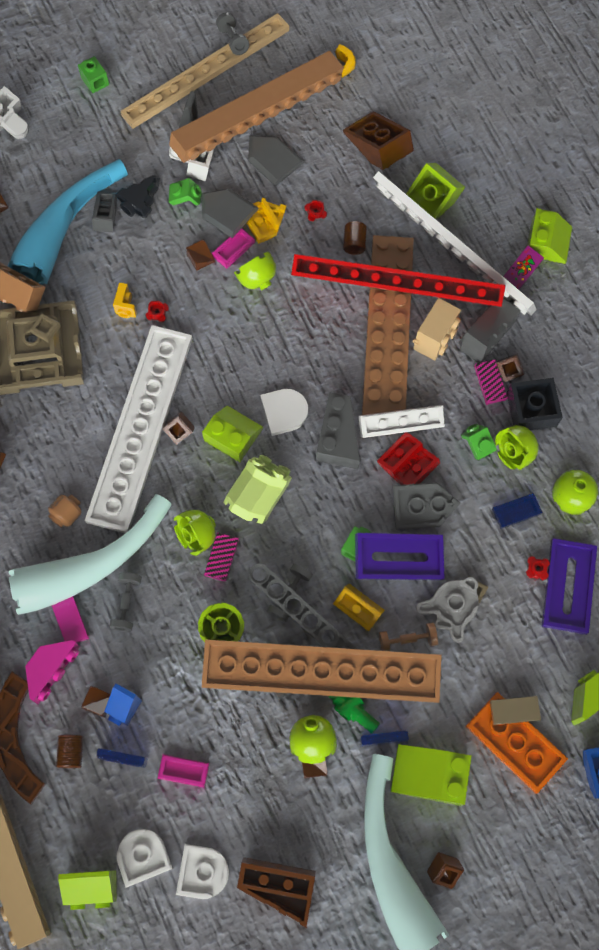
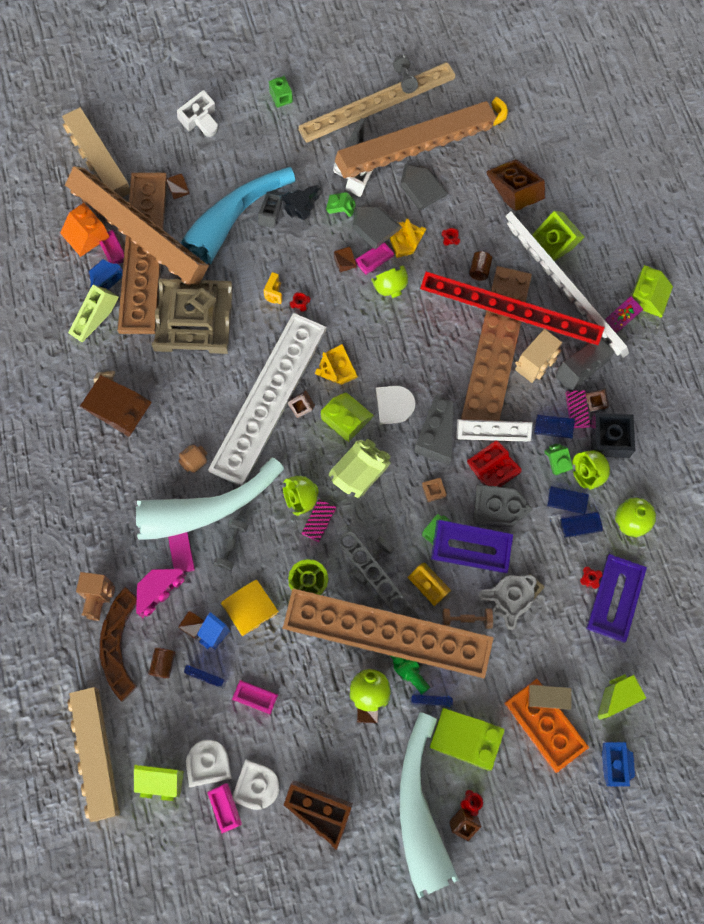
camera: 10 degrees right, 0 degrees up
none -> dark pink tile [207,783,242,833]
none -> yellow slope [221,579,279,636]
none -> yellow slope [315,344,358,385]
none -> medium nougat tile [422,478,446,502]
none -> red plate [460,790,483,816]
none -> clear blue tile [534,415,575,439]
none -> clear blue tile [547,486,589,514]

